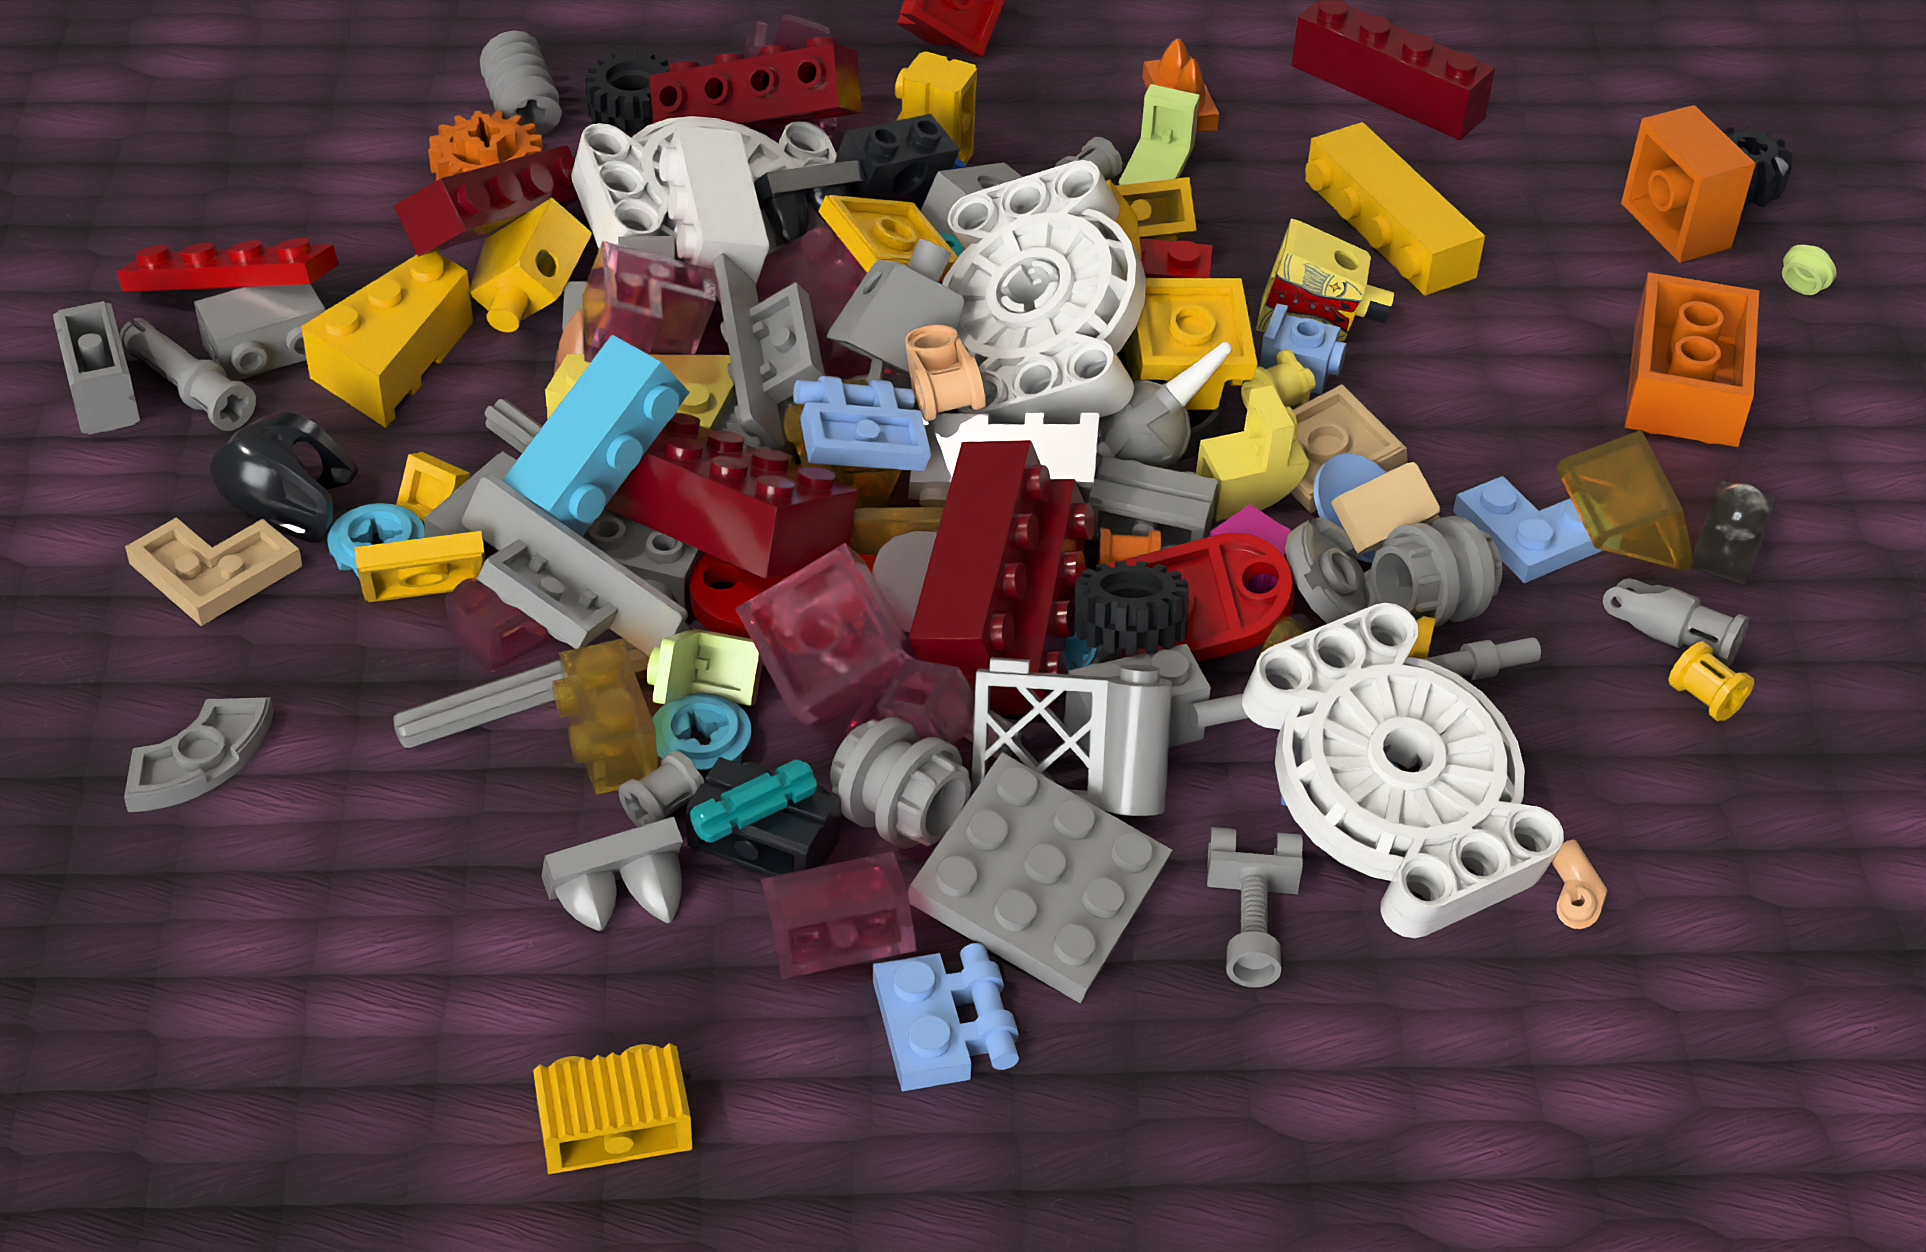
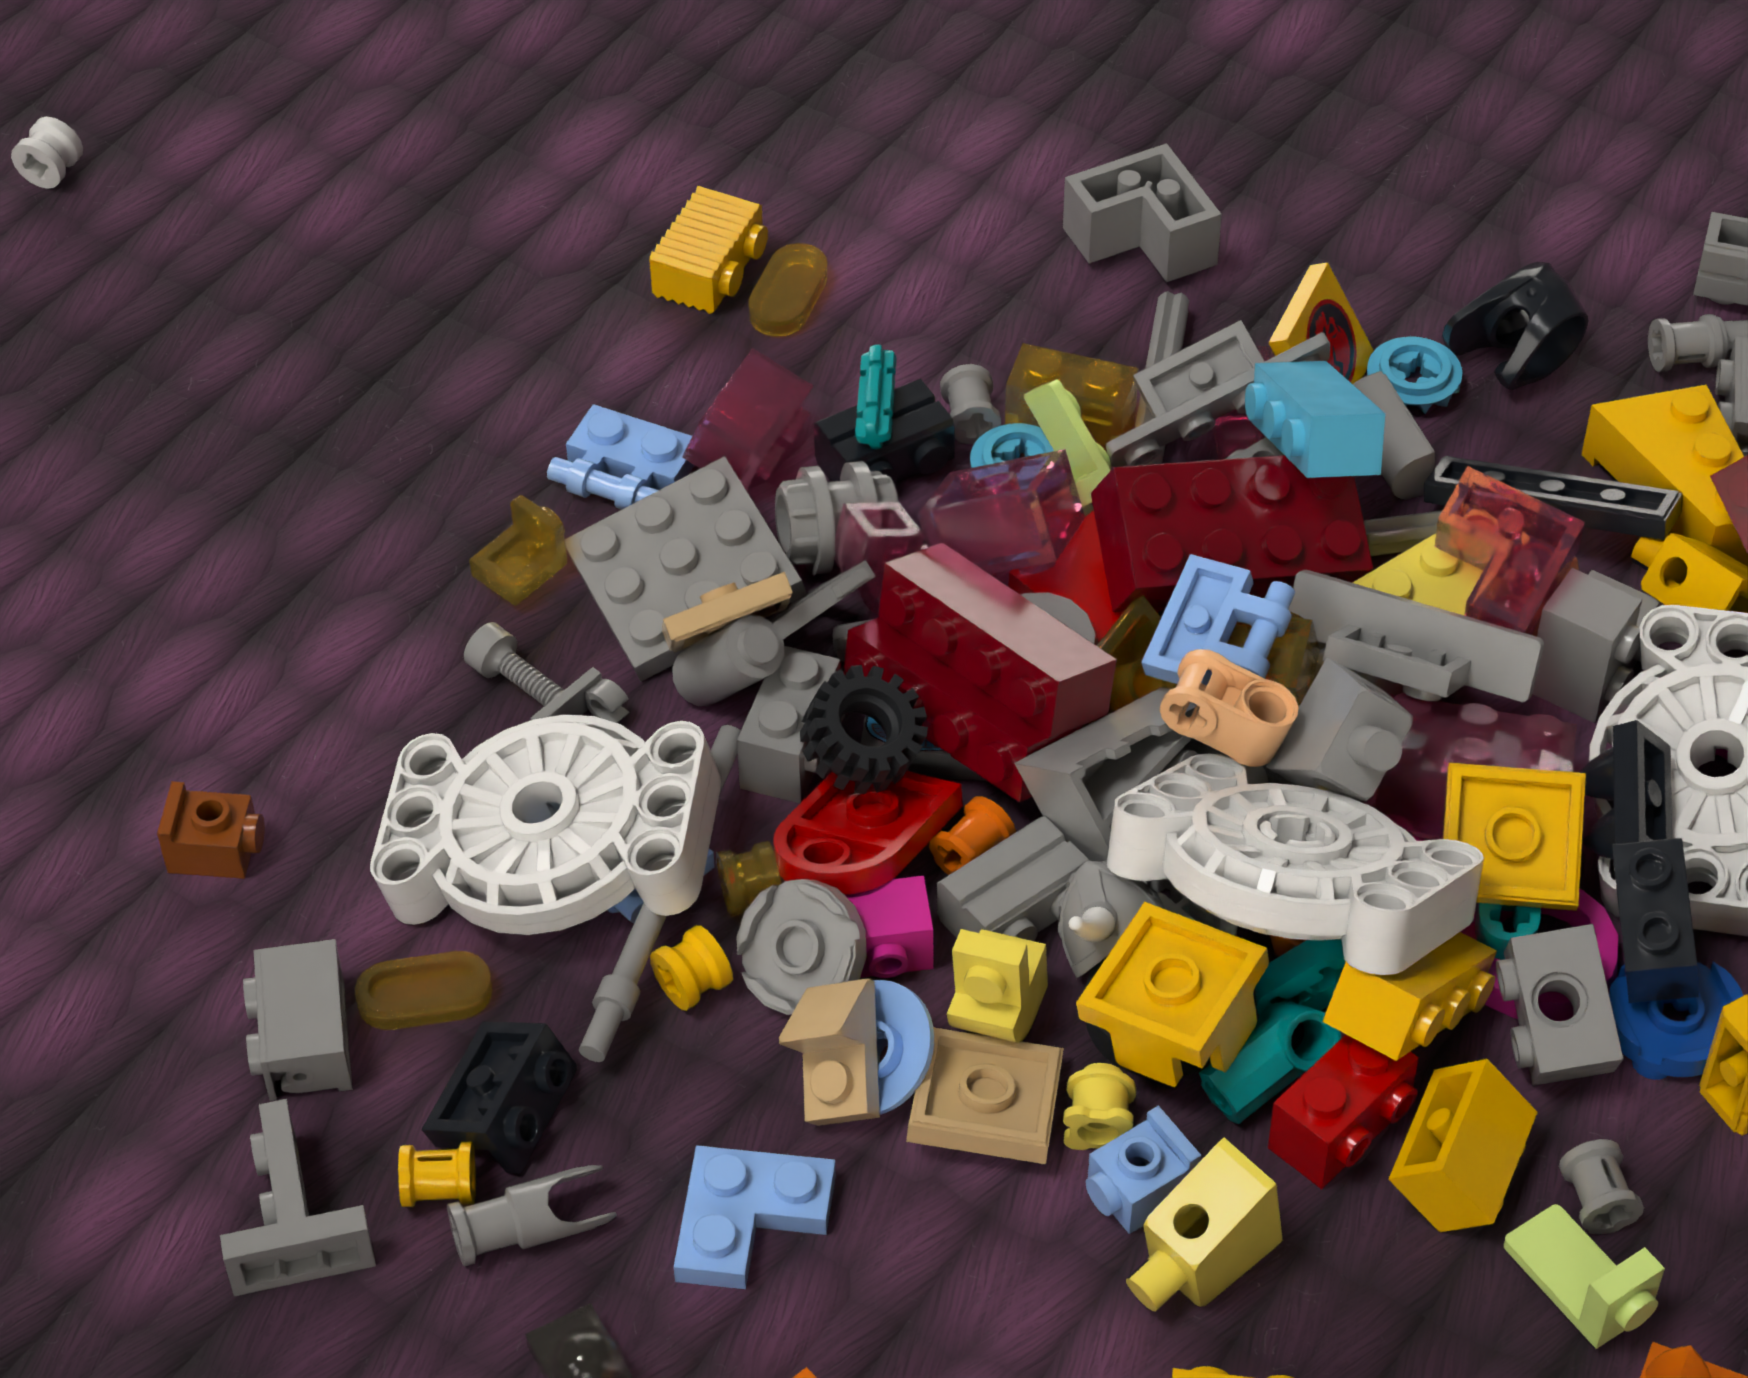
camera: 130 degrees right, 5 degrees up
light grey tile [124,697,274,813] -> none
tan plate [125,517,302,626] -> none
yellow tile [396,452,470,523] -> none
light grey tile [541,817,683,931] -> none
white brick [659,125,769,285] -> none
light grey piece [1371,516,1502,628] -> none
light nougat arm [1552,840,1607,929] -> none
clear yellow slope [1556,430,1694,571] -> none
none -> dark orange brick [157,781,265,879]
none -> light grey bracket [220,1099,376,1296]
none -> light grey hinge [243,939,353,1101]
none -> clear yellow tile [355,951,492,1030]
none -> black bracket [421,1021,577,1174]
none -> clear yellow bracket [469,495,567,606]
none -> tan plate [662,571,793,653]
none -> clear yellow tile [749,243,828,336]
none -> light grey brick [1063,143,1222,282]
none -> black tile [1424,456,1683,540]

